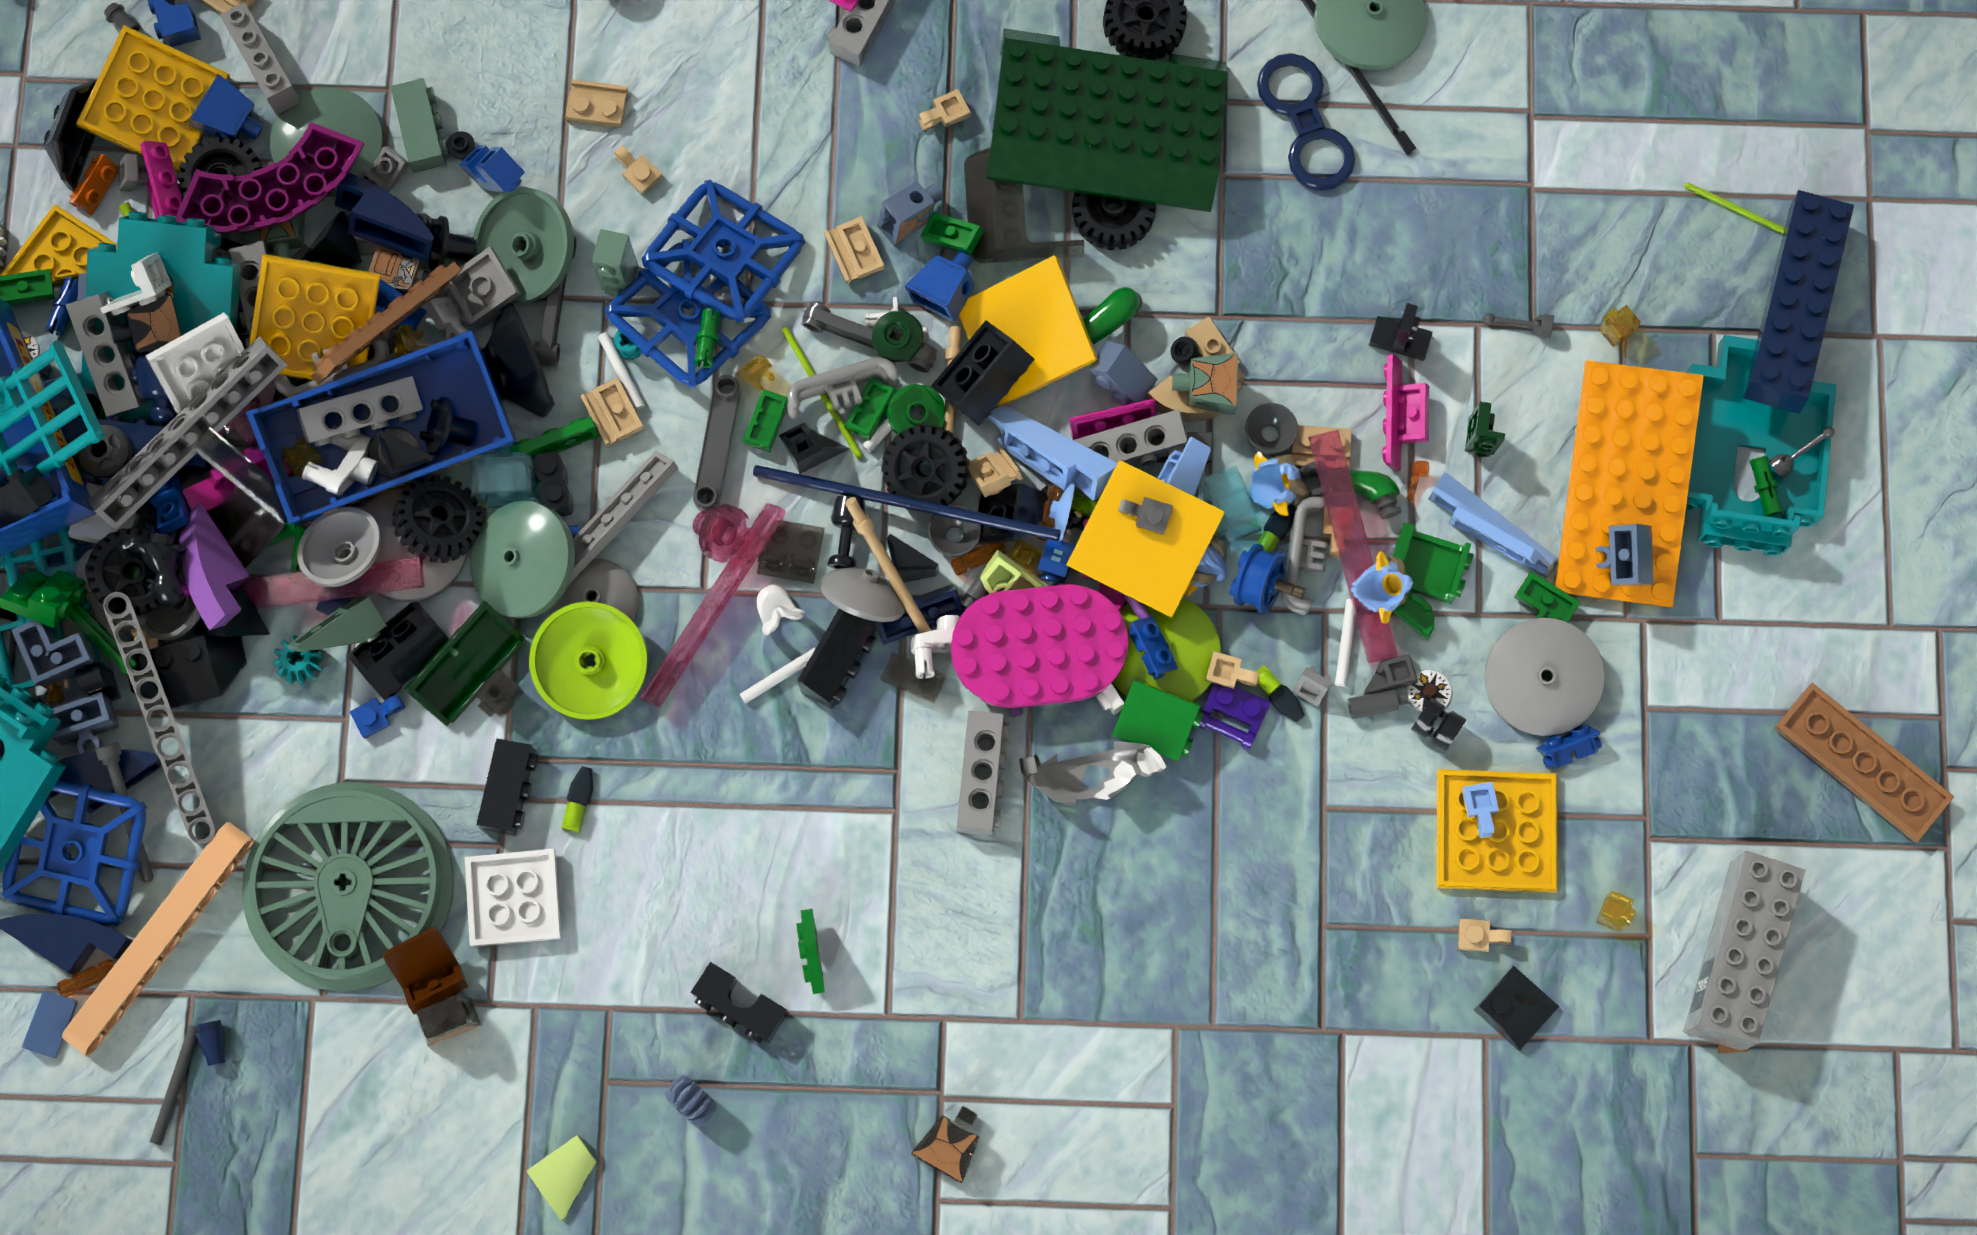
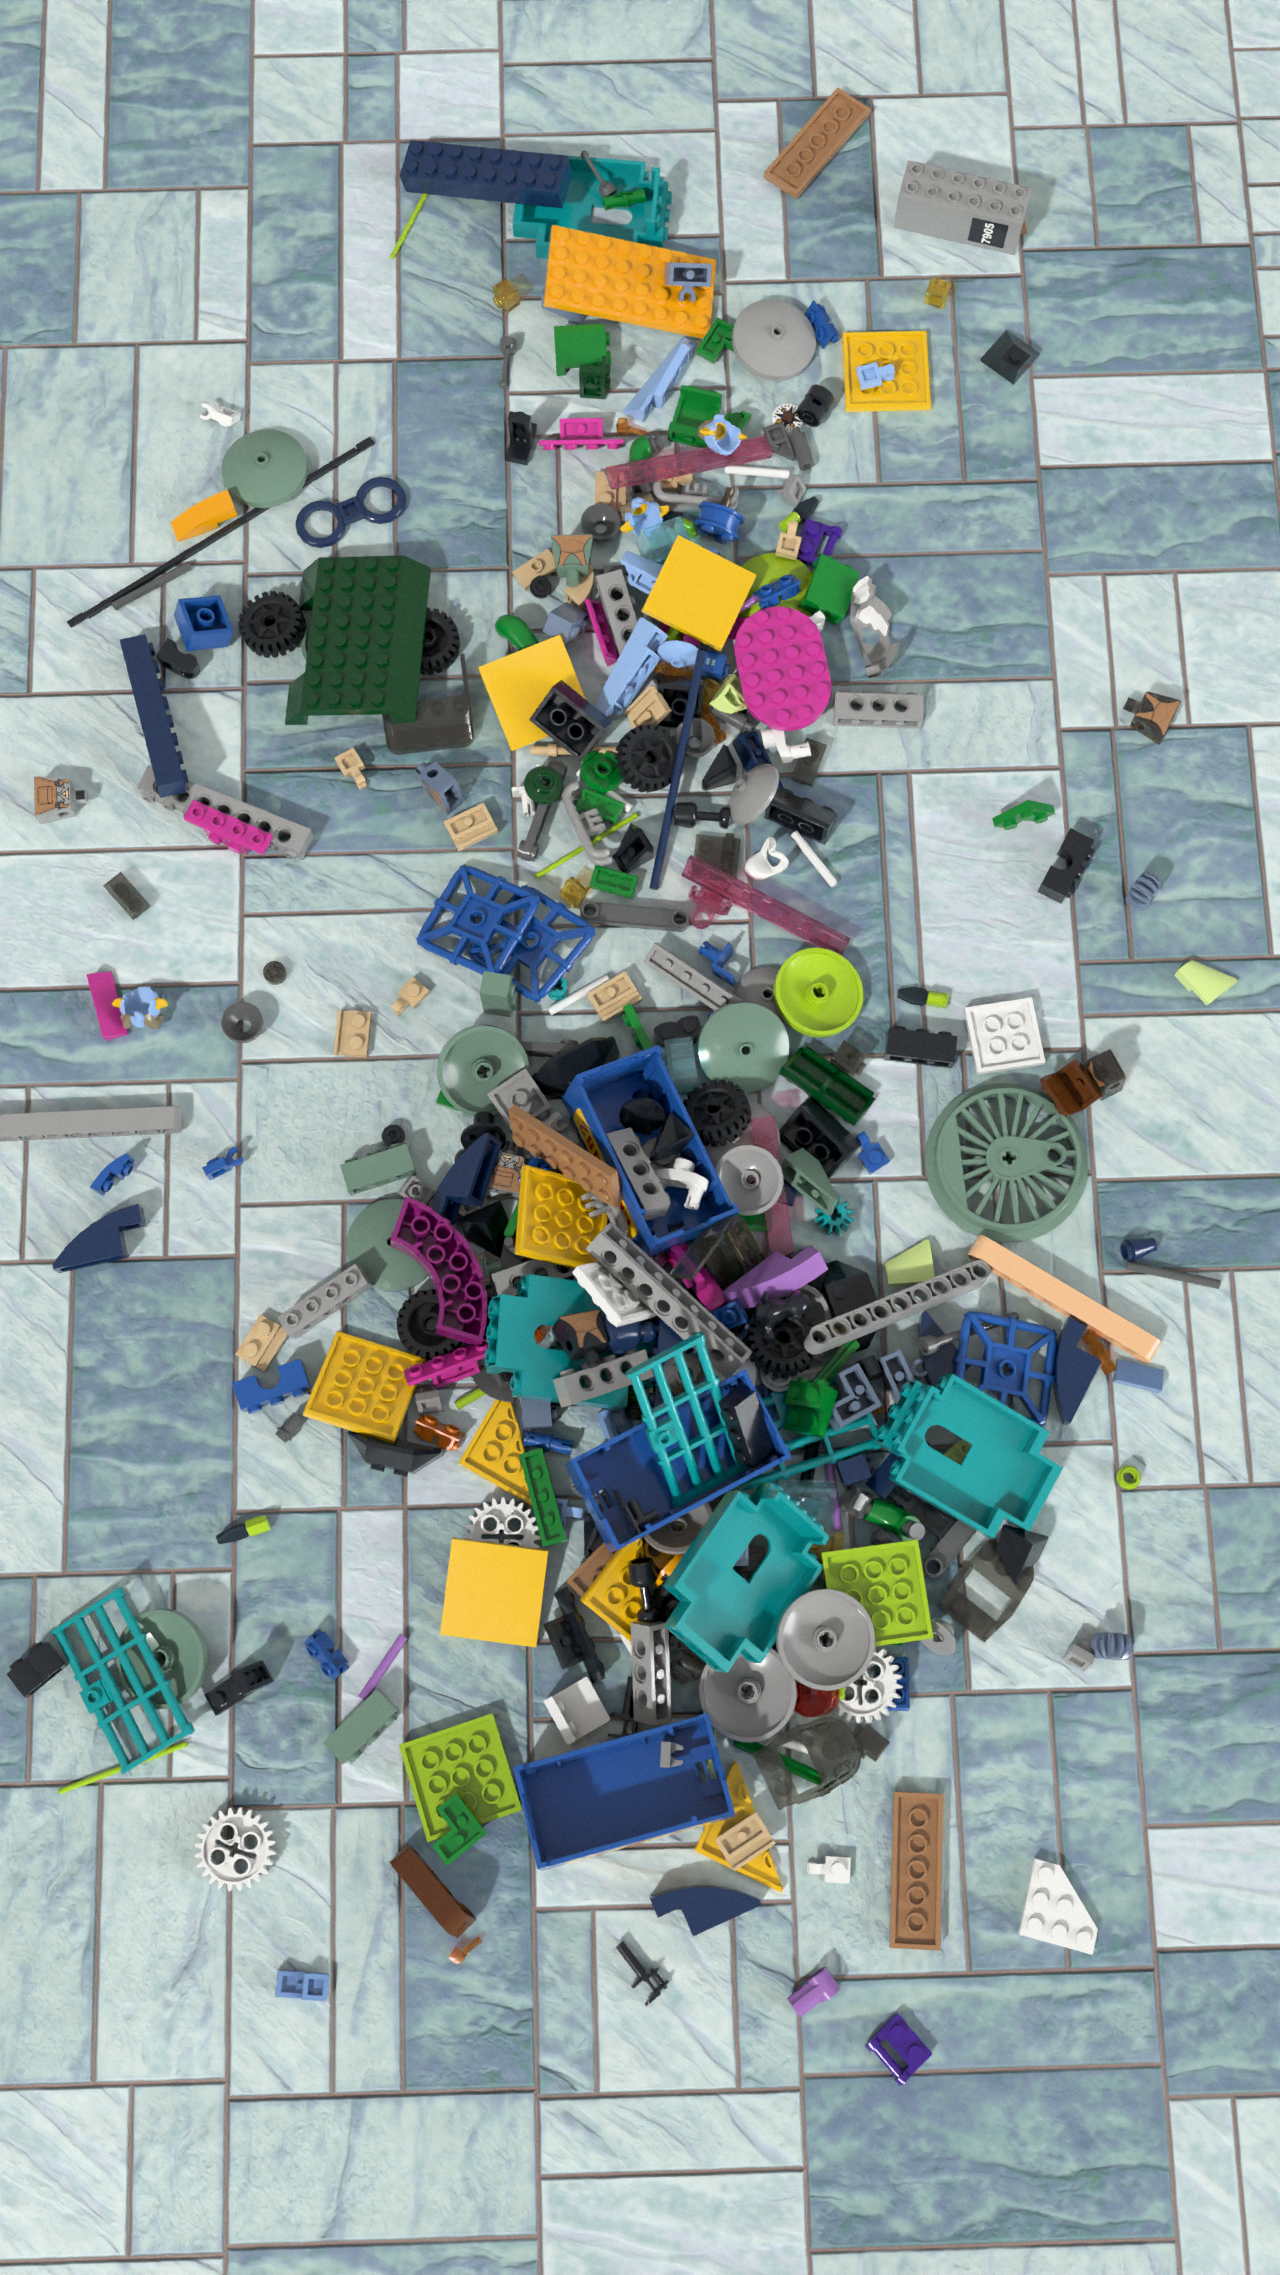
camera: 95 degrees left, 0 degrees up
white bracket [100,252,172,316] -> none
blue torso [189,74,263,141] -> none
clear yellow tile [280,437,323,478] -> none
blue arch [459,145,525,193] -> none
green pin [694,308,721,368] -> none
tan bar [845,497,931,633] -> none
blue torso [905,251,974,322] -> none
green plate [920,212,984,255] -> none
flat silver plate [1118,497,1173,535] -> none
tan plate [1458,919,1512,952] -> none
none -> clear smoke tile [263,961,287,985]
none -> green panel [554,324,611,376]
none -> blue bracket [698,941,736,987]
none -> yellowish green slope [884,1239,935,1287]

